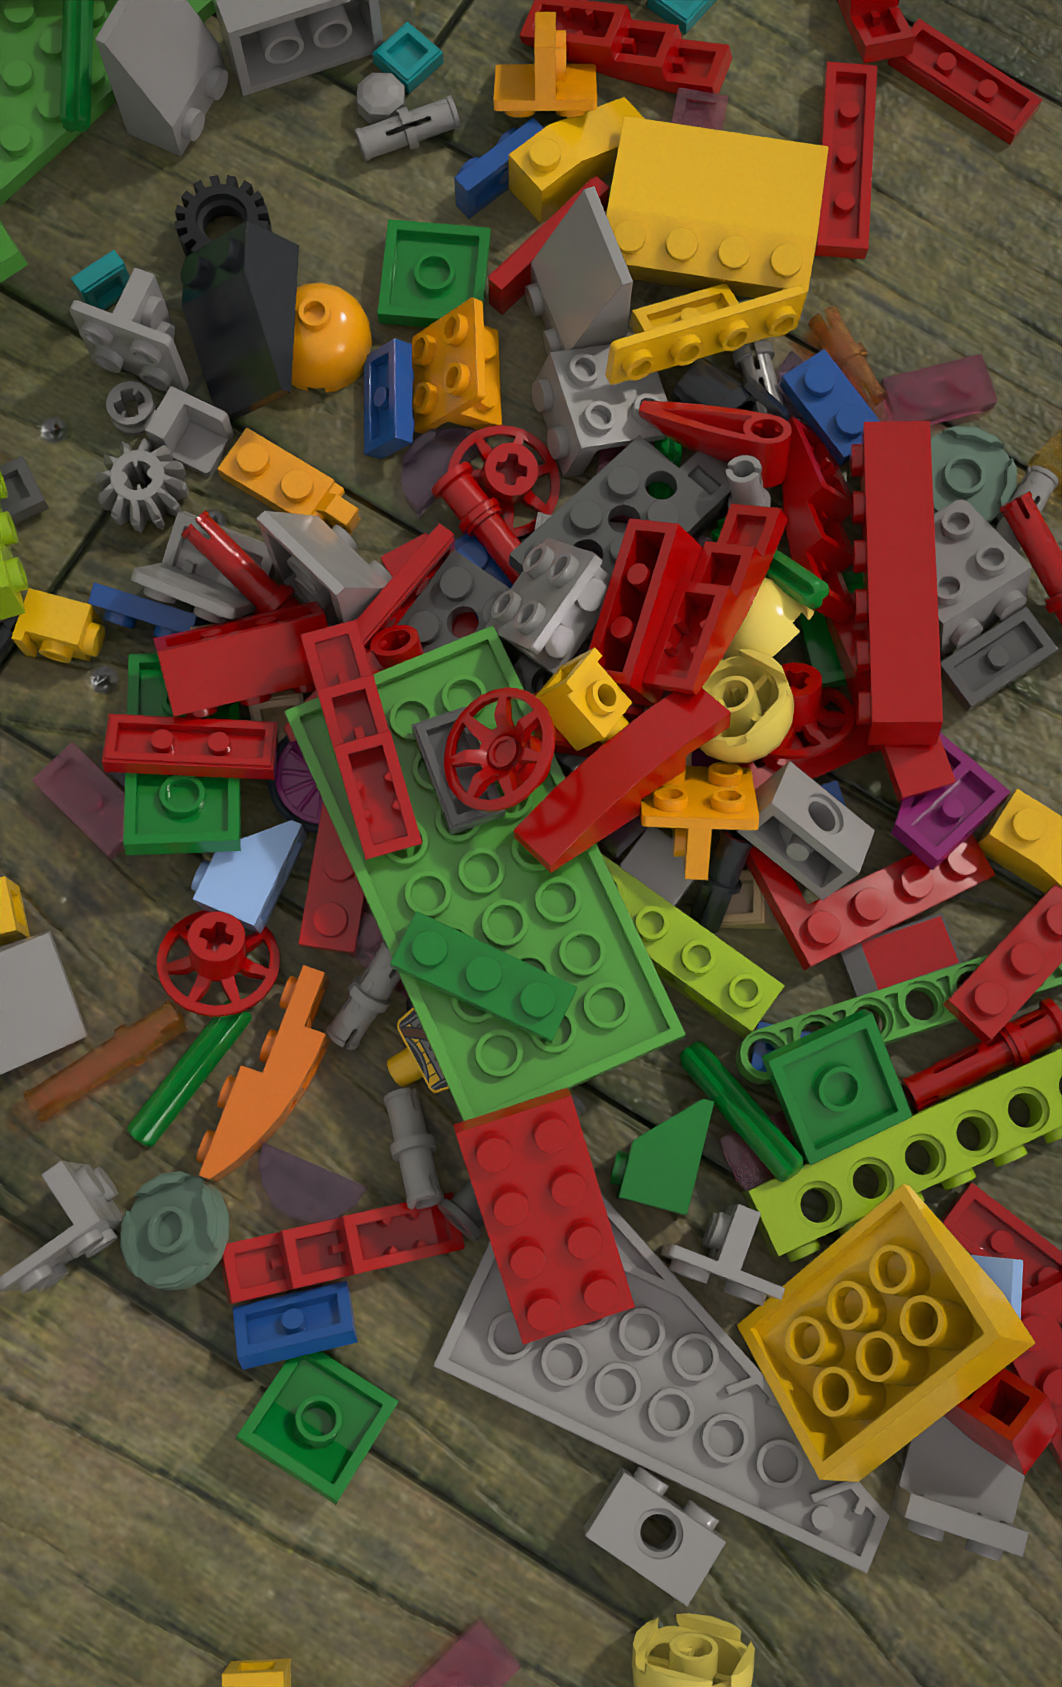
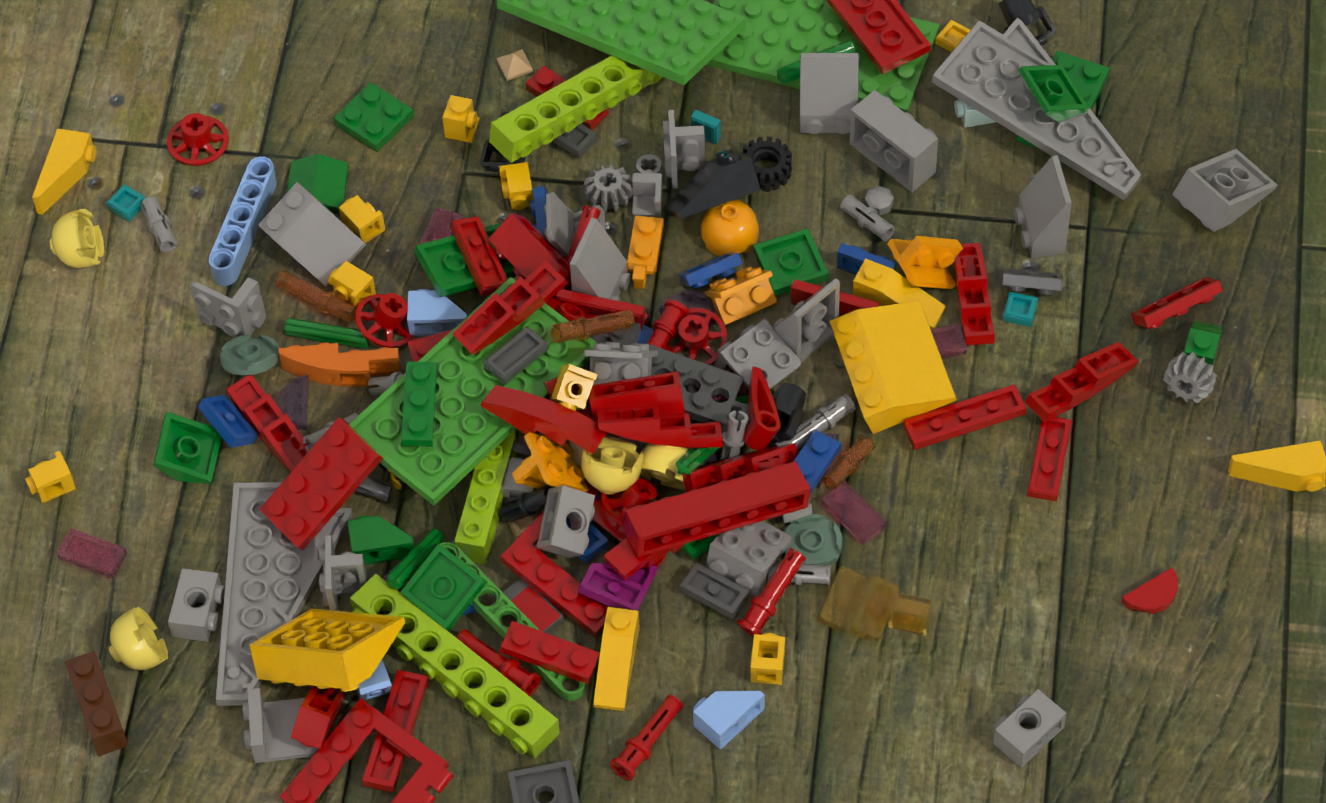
camera: 70 degrees right, 20 degrees down
teal tile [372,21,444,95] -> none
red wheel [443,687,555,812] -> none
yellow bracket [605,283,807,385] -> none
none -> yellow brick [328,261,376,312]
none -> clear orange pin [551,310,635,343]

